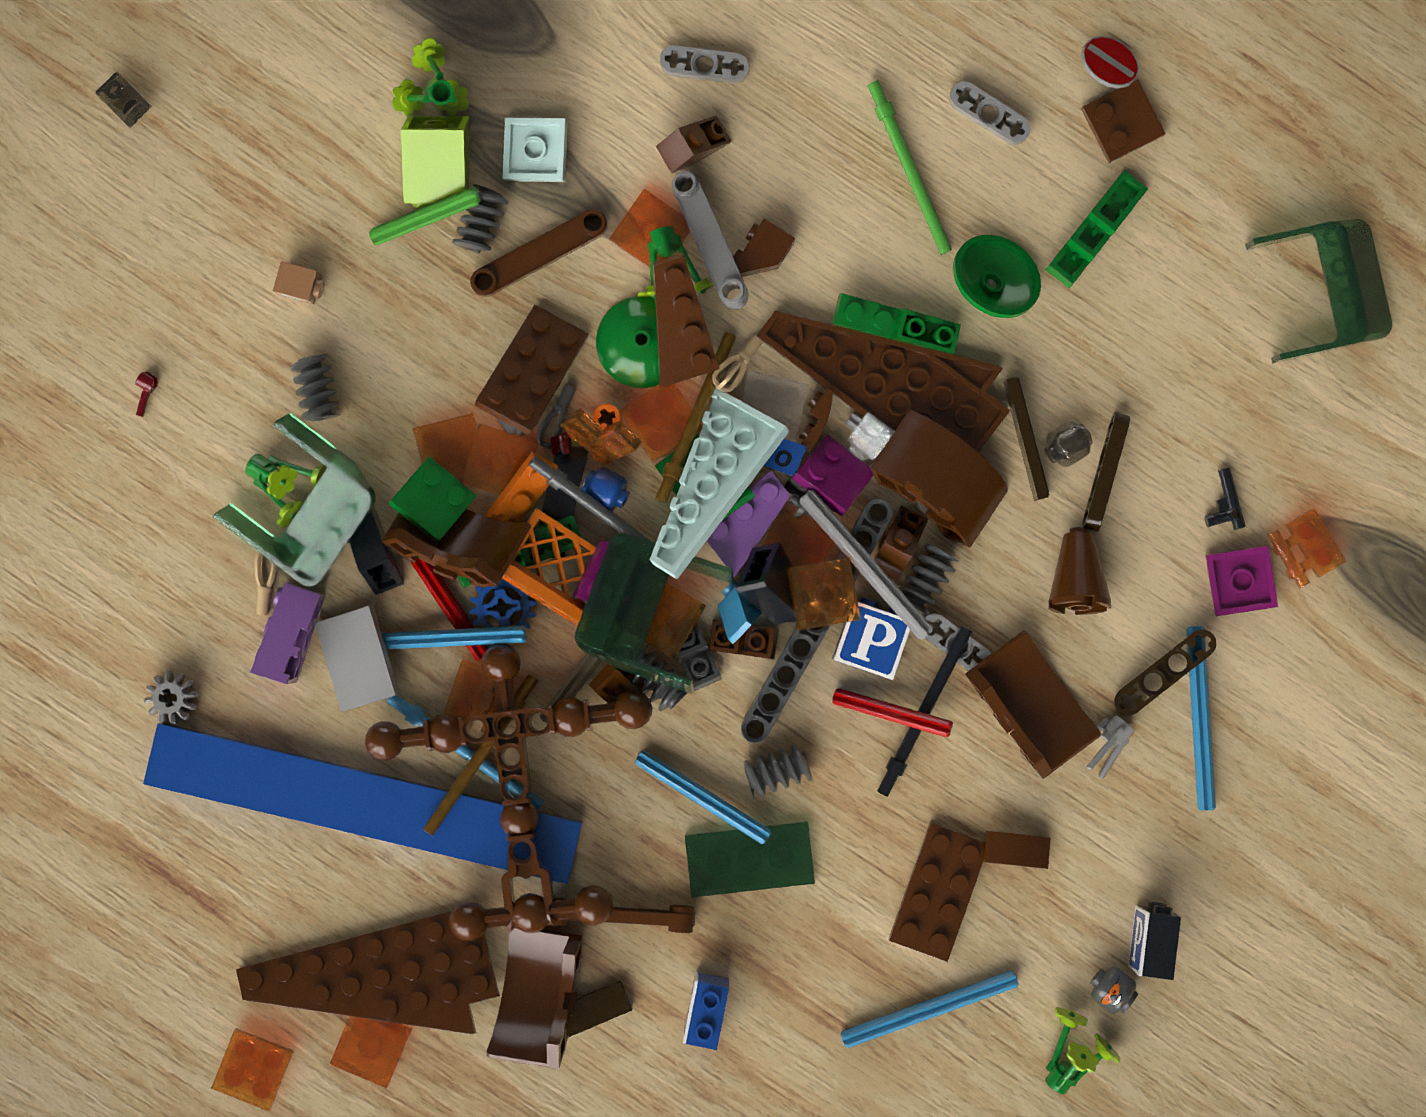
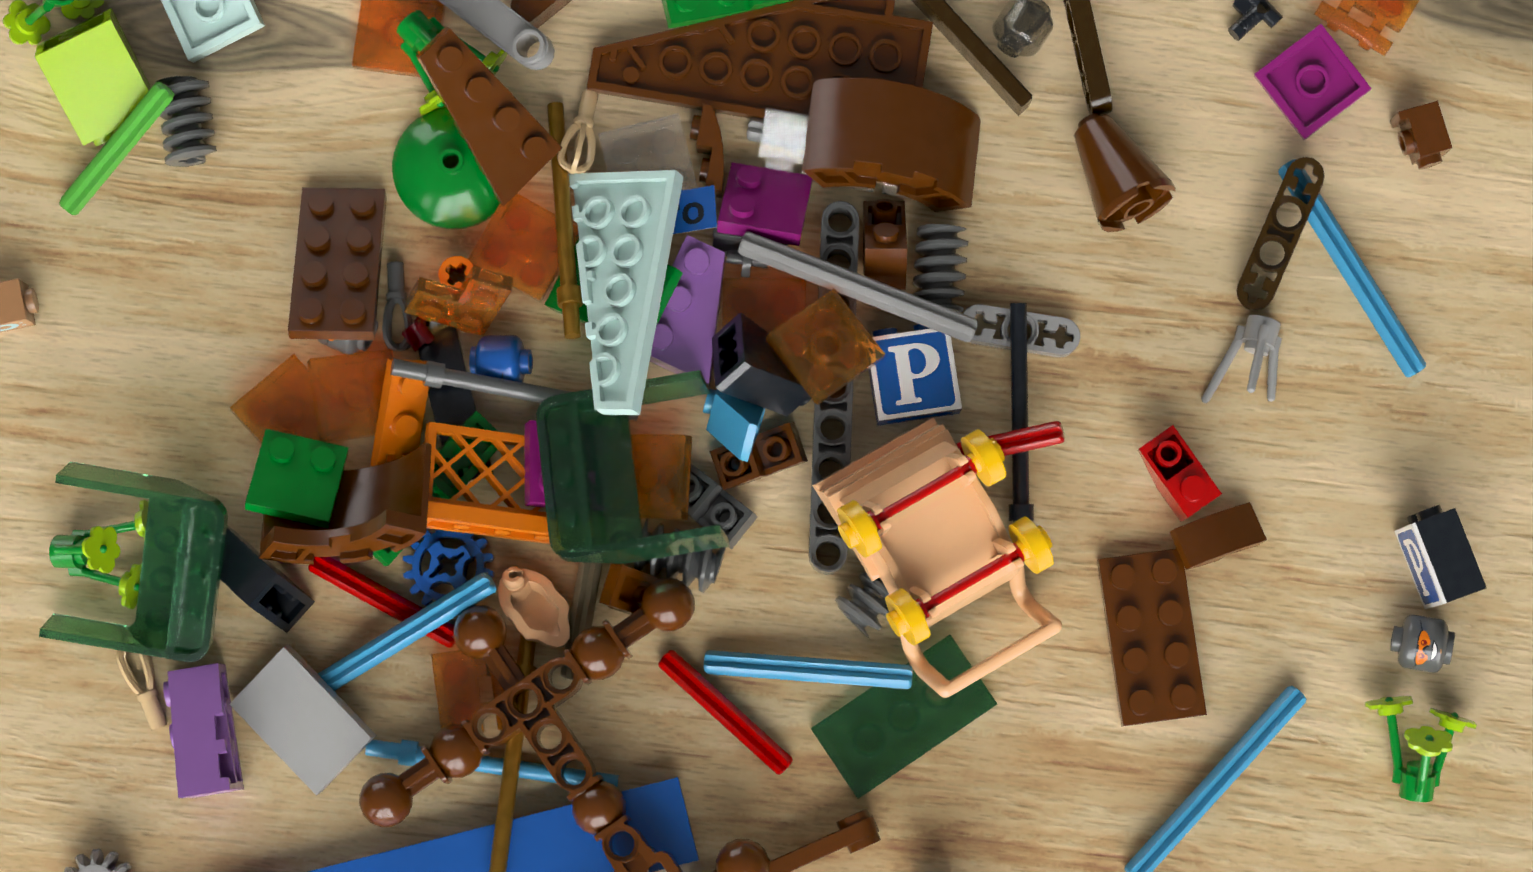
camera: 25 degrees left, 5 degrees down
dark grey piece [290,354,341,422] -> none
reddish brown piece [470,209,607,297] -> none
reddish brown panel [965,631,1101,779] -> none
none -> light nougat arm [498,566,570,649]
none -> red axle [658,650,793,775]
none -> light nougat piece [812,417,1062,698]
none -> red slope [1138,425,1222,522]
none -> reddish brown brick [1390,101,1453,170]

